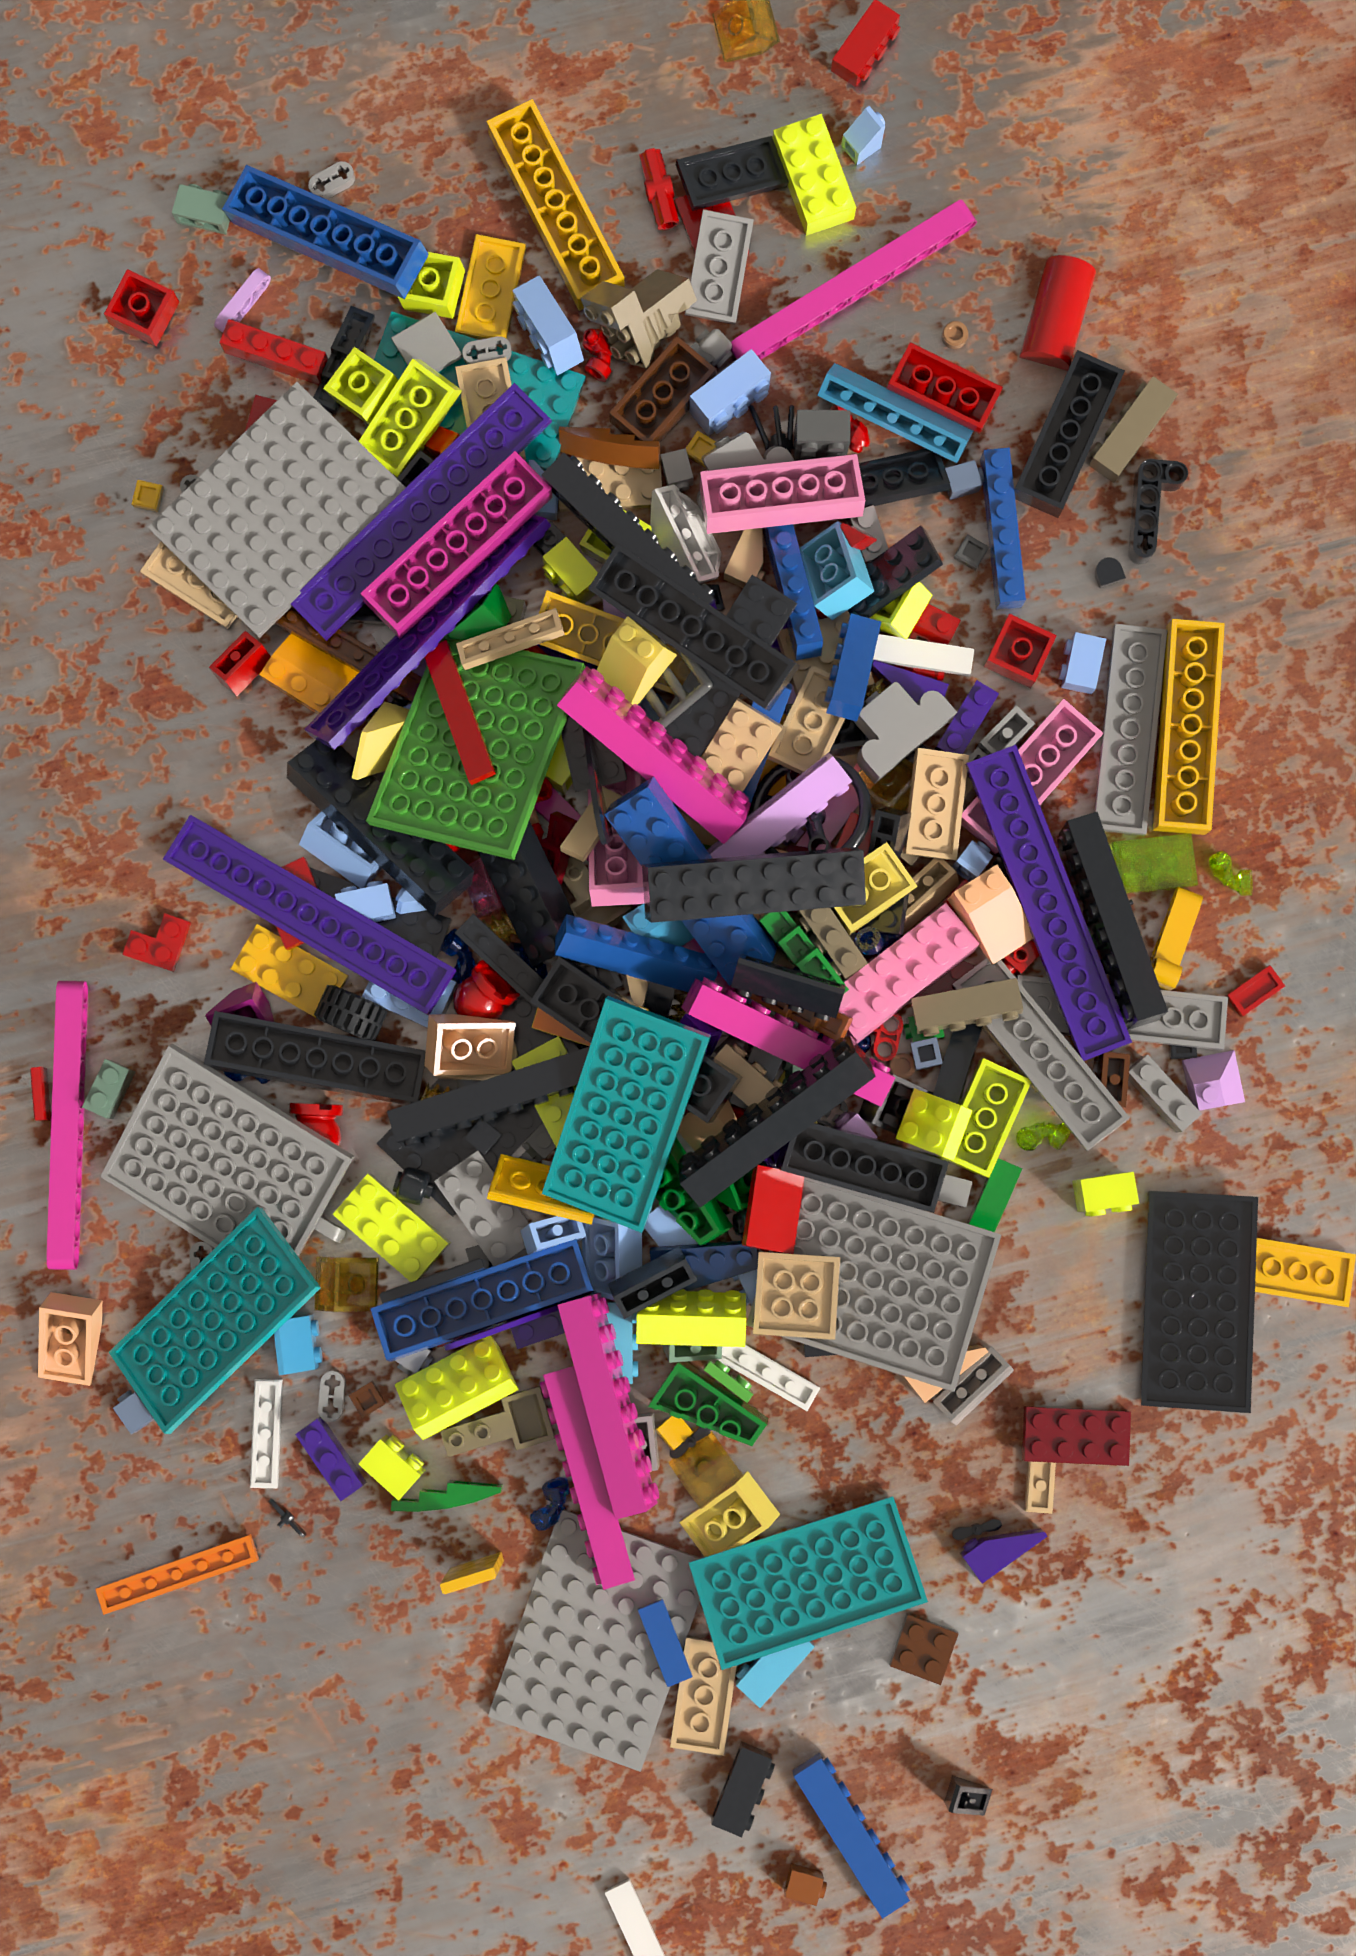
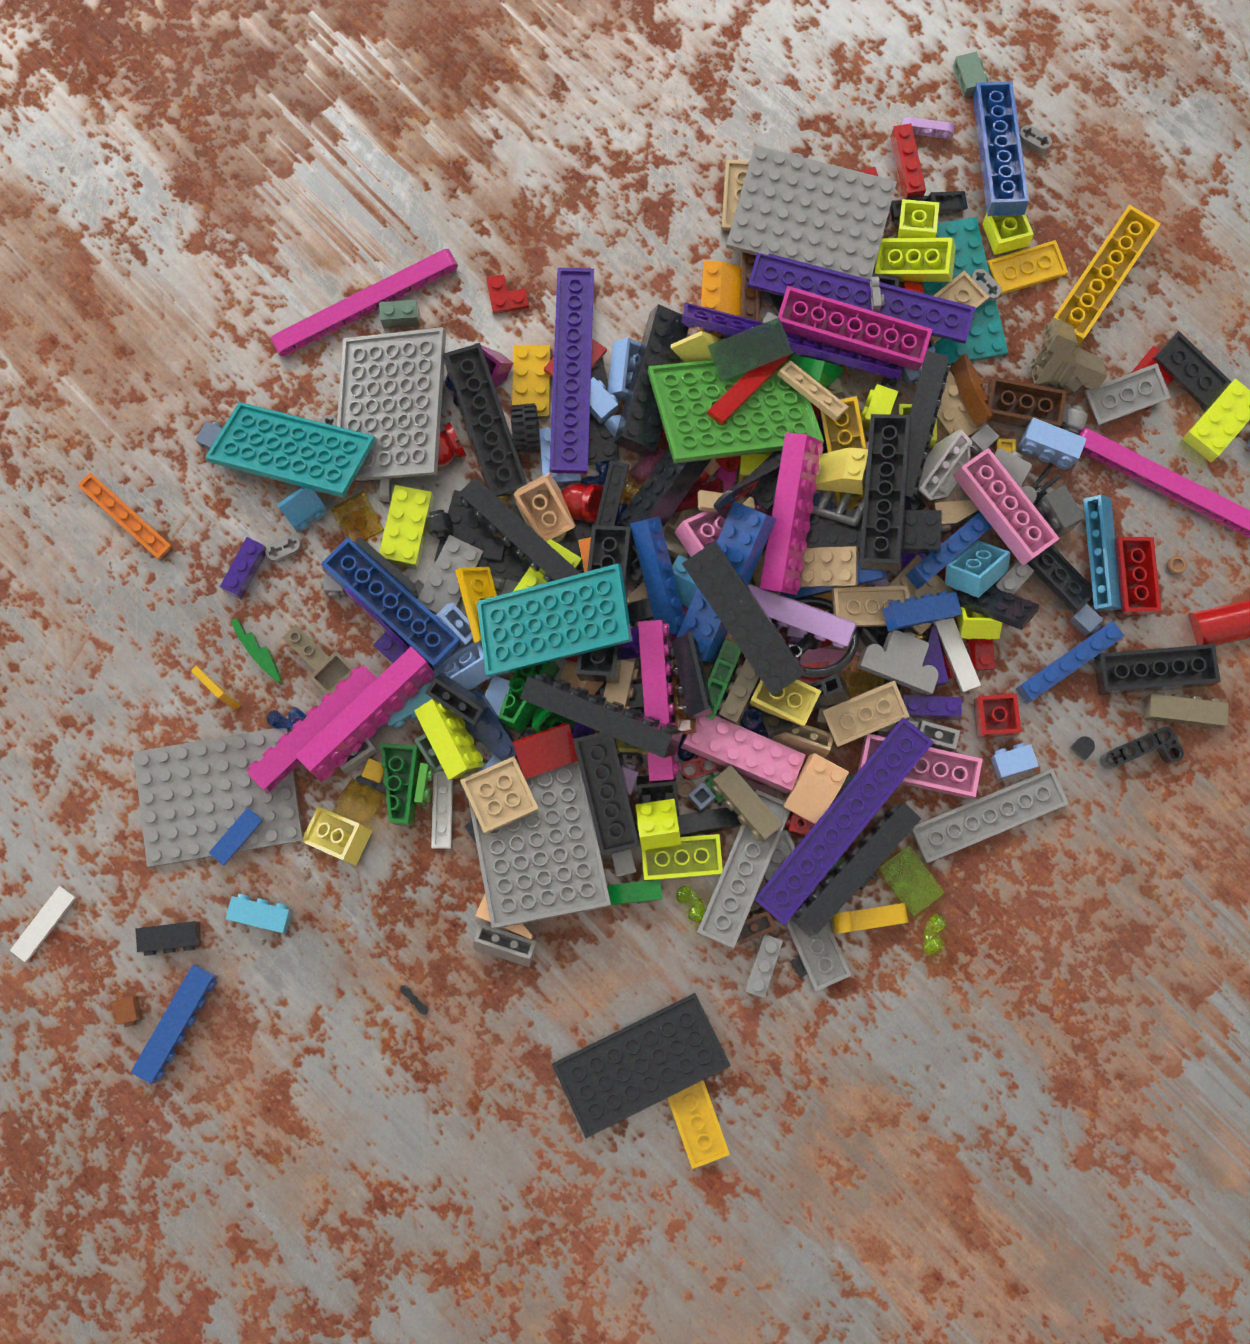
camera: 60 degrees right, 5 degrees down
red tile [30,1067,51,1121] -> none
light nougat slope [38,1292,103,1386] -> none
red brick [104,269,179,347] -> none
yellow tile [131,480,164,512] -> none
red brick [209,631,271,696] -> none
white tile [250,1379,283,1488] -> none
black piece [268,1498,306,1538] -> none
reddish brown plate [348,1381,386,1418] -> none
neon yellow brick [359,1434,426,1501] -> none
light grey tile [391,312,463,372] -> none
neon yellow brick [394,1335,519,1440] -> none
light blue brick [512,275,584,375] -> none
red arm [582,328,612,382] -> none
red piece [639,148,679,231] -> none
tan plate [670,1636,737,1756] -> none
teal plate [688,1496,928,1670] -> none
red arm [830,404,870,453] -> none
red slope [840,523,877,550] -> none
reddish brown plate [889,1613,959,1685] -> none
black slope [944,1775,993,1816] -> none
light blue slope [952,840,993,882] -> none
dark grey tile [953,534,989,571] -> none
dark purple slope [960,1528,1048,1584] -> none
dark red plate [1022,1406,1131,1466] -> none
tan tile [1024,1462,1056,1514] -> none
neon yellow brick [1072,1172,1139,1217] -> none
yellow brick [1153,619,1225,835] -> none
lavender slope [1182,1050,1245,1111] -> none
red tile [1226,965,1285,1017] -> none
none -> clear green plate [708,317,793,382]
none -> light grey plate [870,277,884,313]

